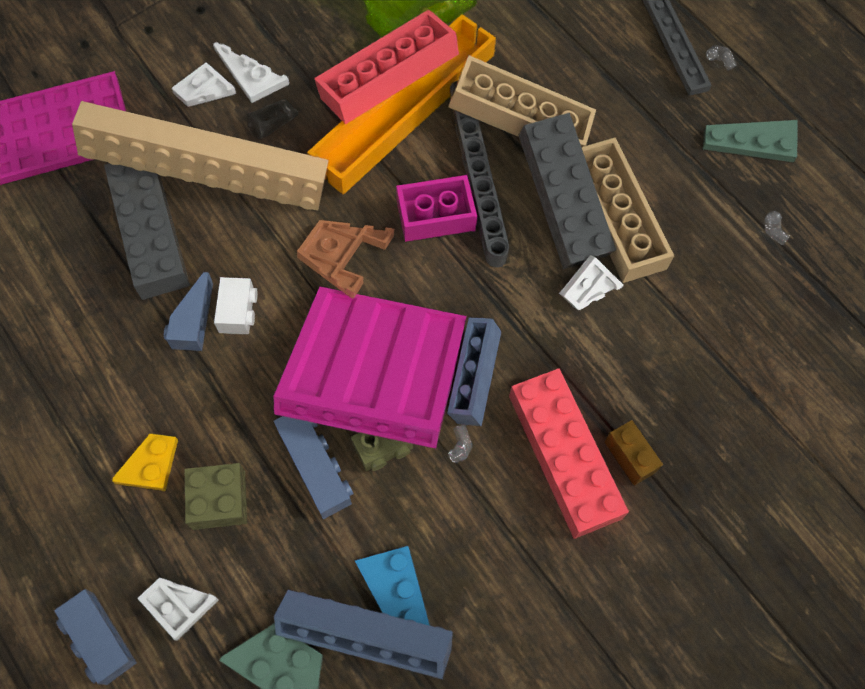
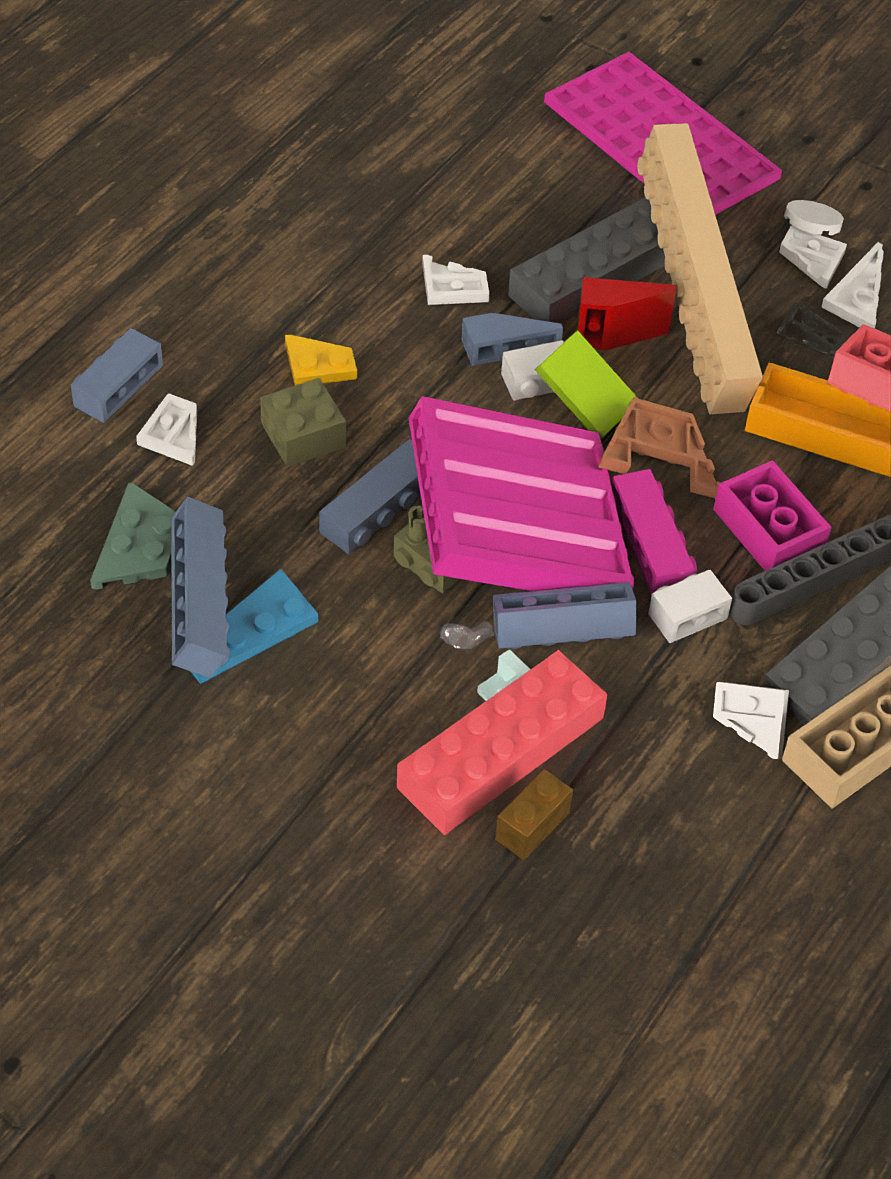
camera: 70 degrees right, 15 degrees down
none -> white wing [422,255,489,305]
none -> light aqua panel [477,649,531,701]
none -> lime tile [534,330,638,439]
none -> red slope [577,277,676,350]
none -> dark pink brick [611,469,697,596]
none -> white brick [648,570,732,643]
none -> white tile [784,200,844,235]

